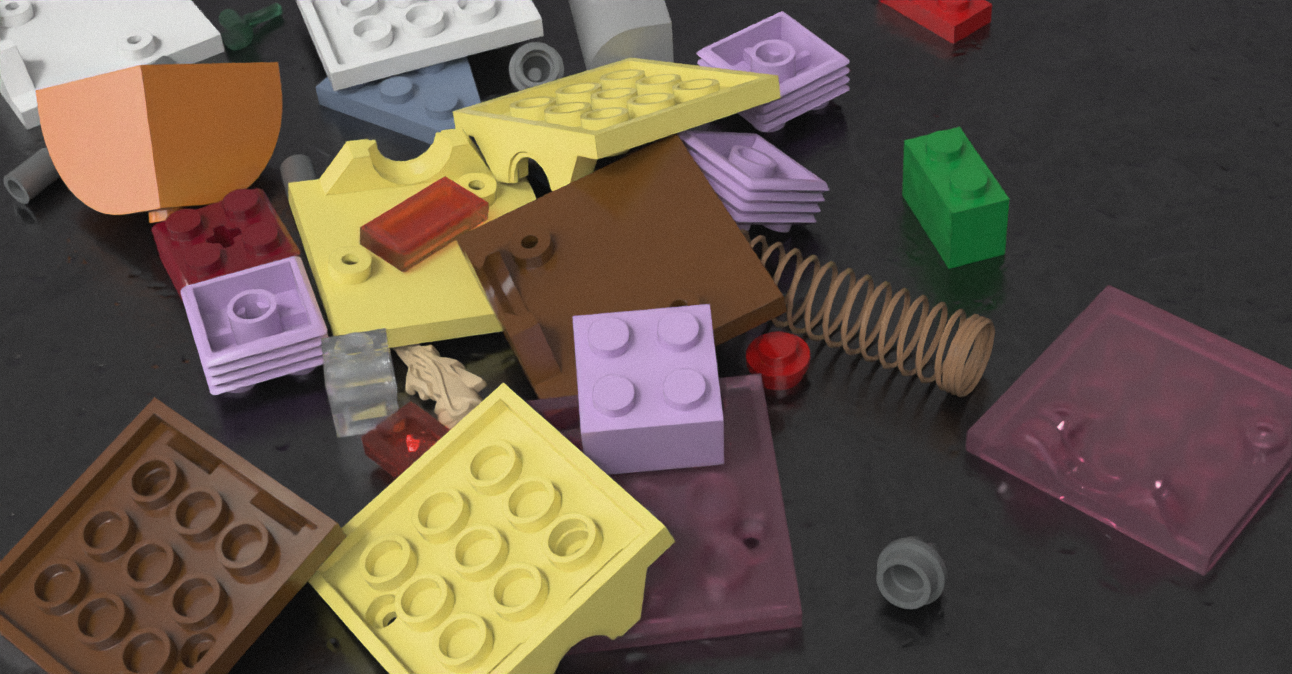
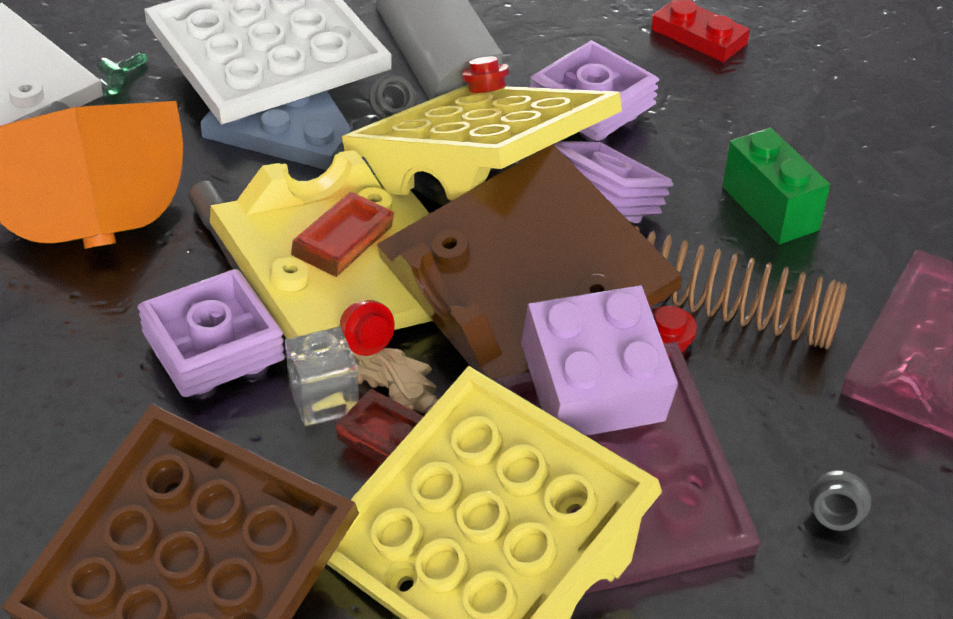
camera: 15 degrees left, 0 degrees up
dark red brick [151,188,303,301] -> none
none -> red plate [339,300,395,356]
none -> red plate [462,57,509,93]

